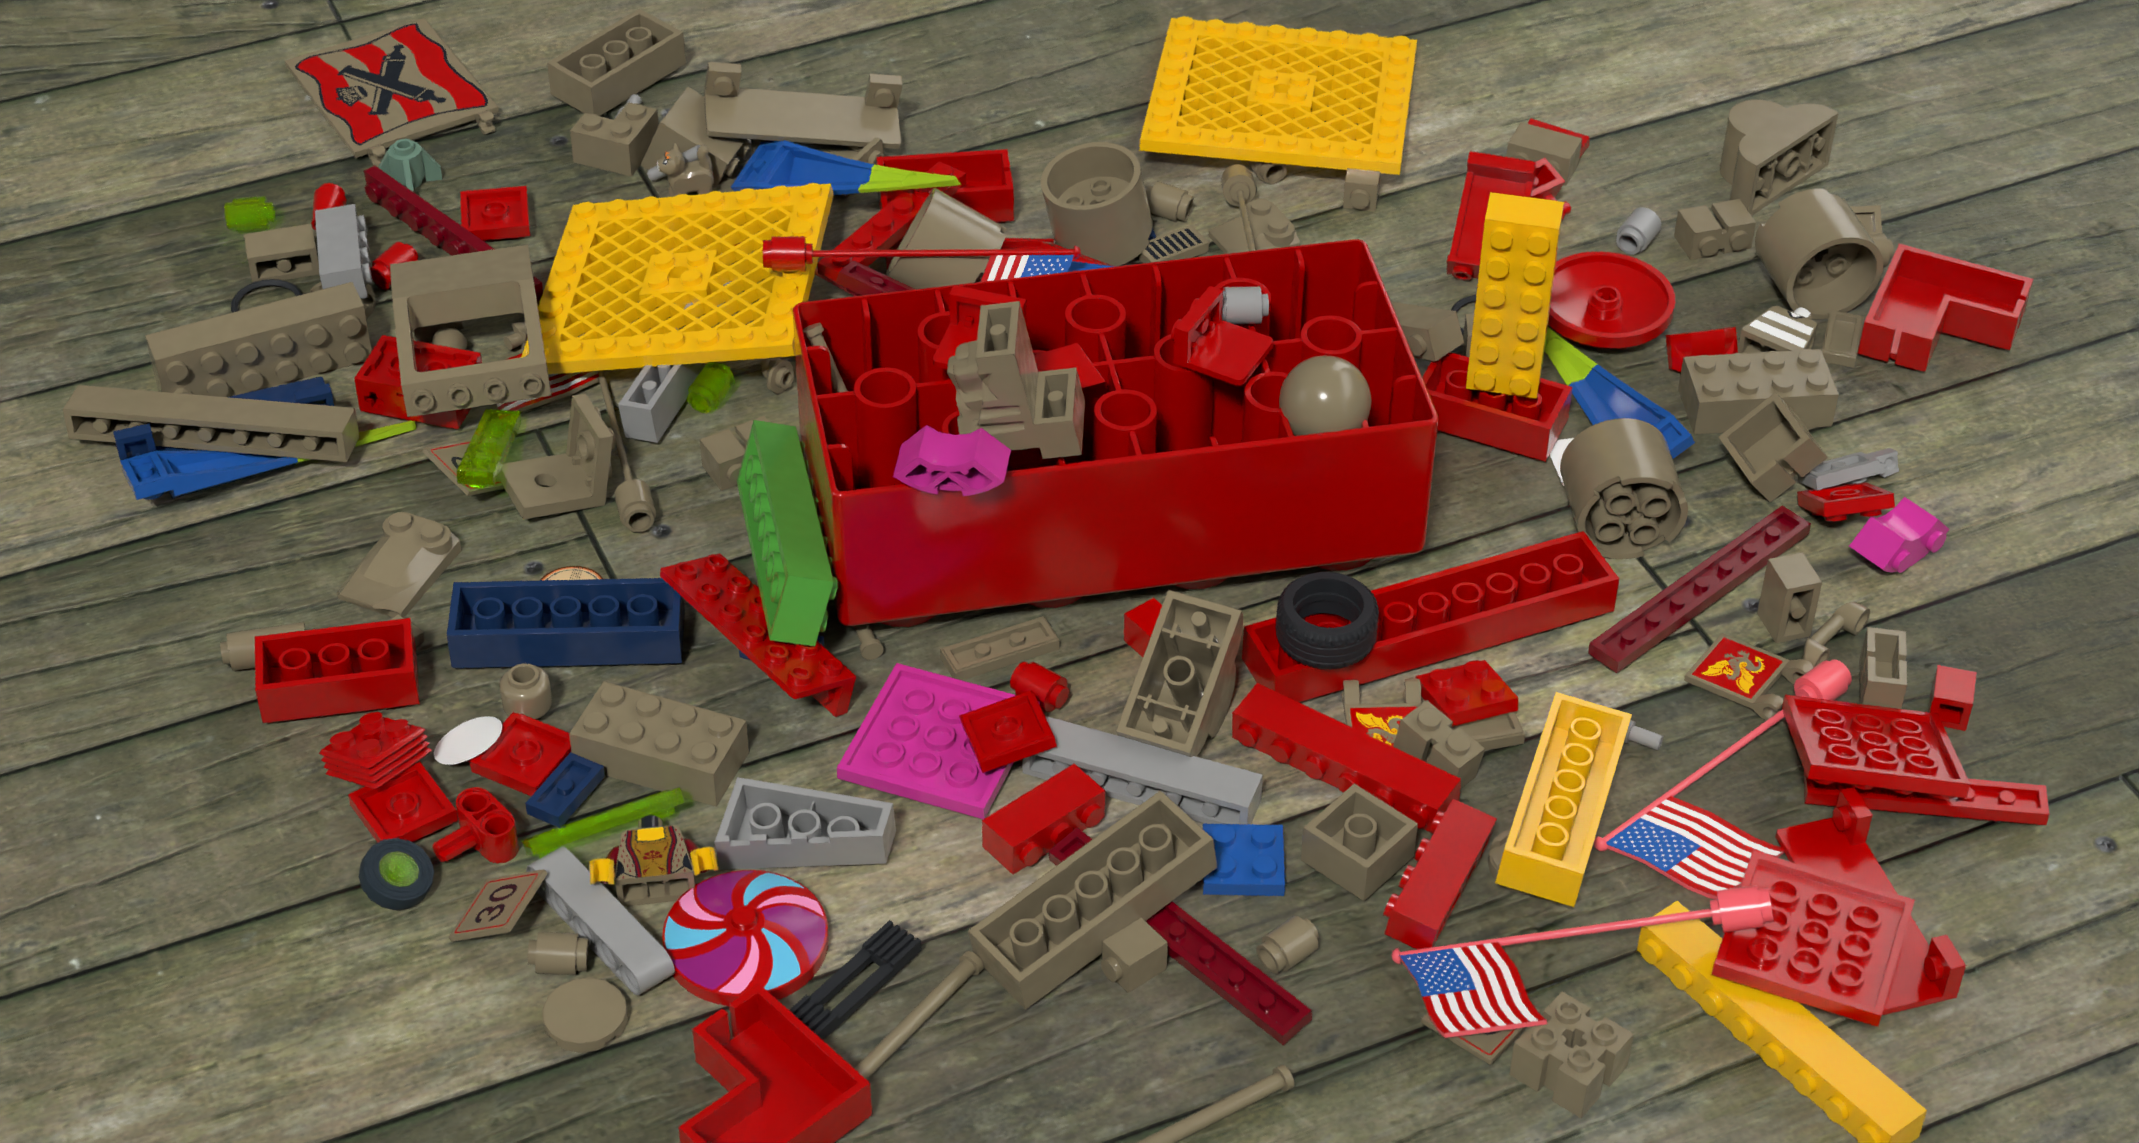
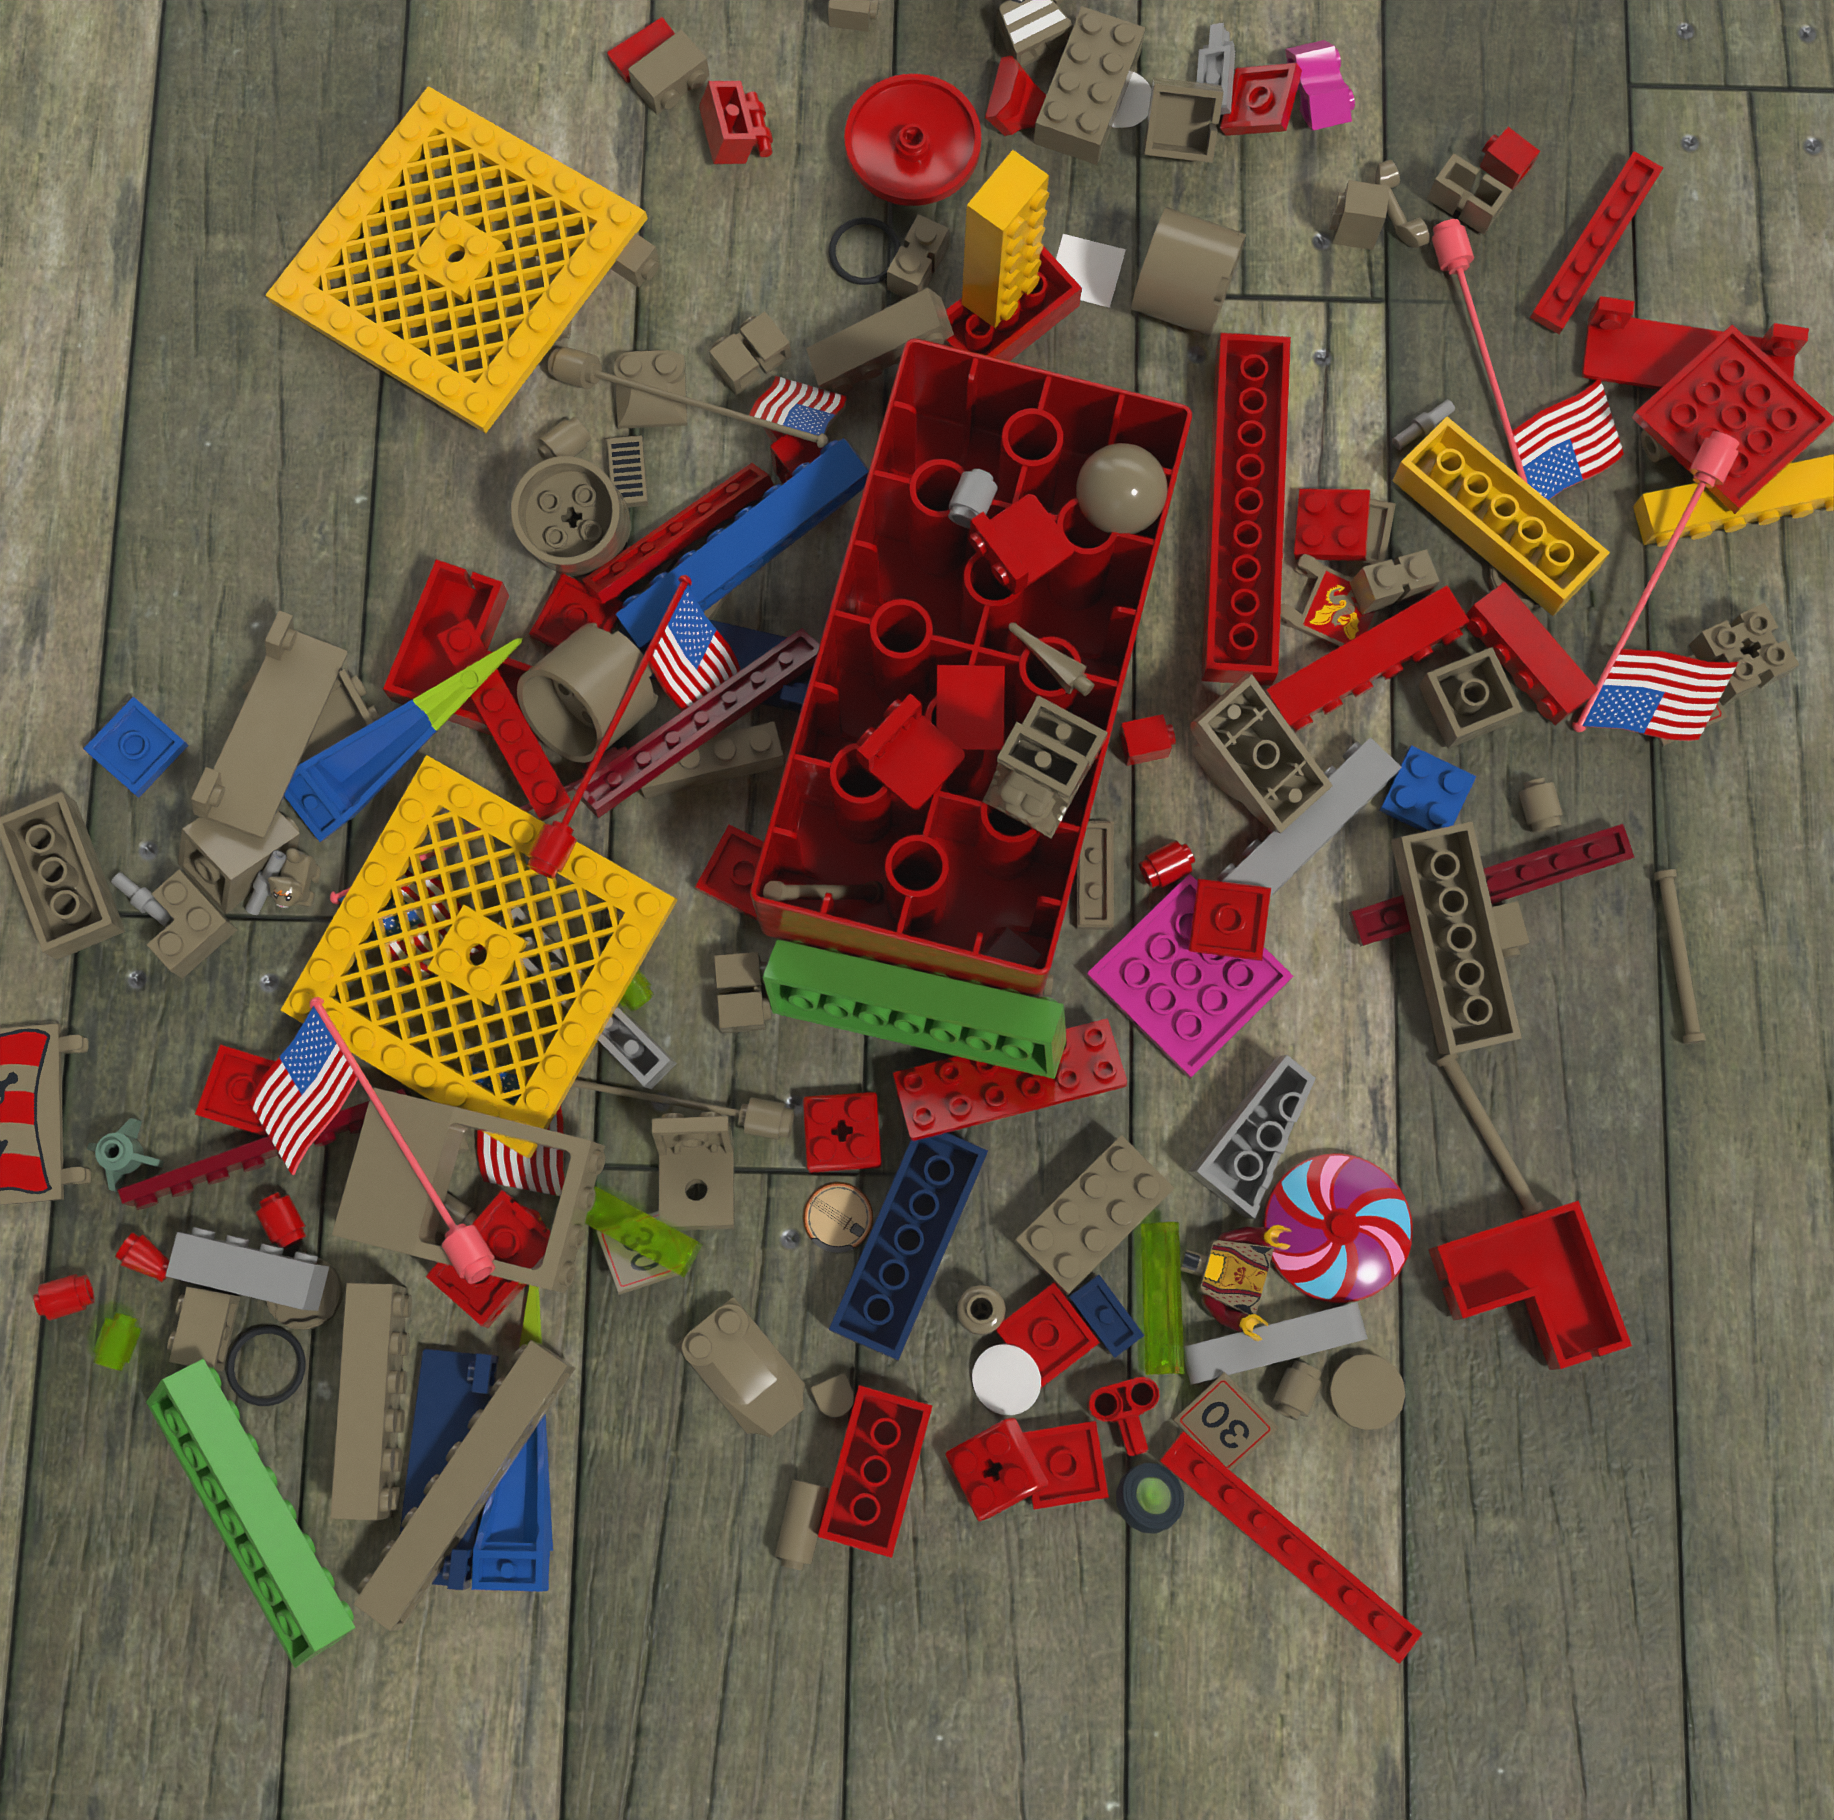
camera: 65 degrees left, 35 degrees up
black container [789,920,921,1040] -> none
dark pink brick [893,425,1011,496] -> none
red brick [982,764,1105,875] -> none
black tyre [1276,572,1379,669] -> none
red panel [1446,151,1536,280] -> none
blue plate [1544,326,1695,459] -> none
dark red plate [1588,505,1811,673] -> none
light grey brick [1616,207,1661,255] -> none
flag [1684,633,1813,721] -> none
red plate [1782,695,1970,799] -> none
none -> red brick [33,1274,95,1321]
none -> blue plate [83,696,189,798]
none -> bright green brick [146,1358,355,1668]
none -> flag [250,997,495,1284]
none -> red brick [803,1092,881,1172]
none -> dark tan piece [1008,623,1094,696]
none -> red plate [1158,1431,1423,1664]

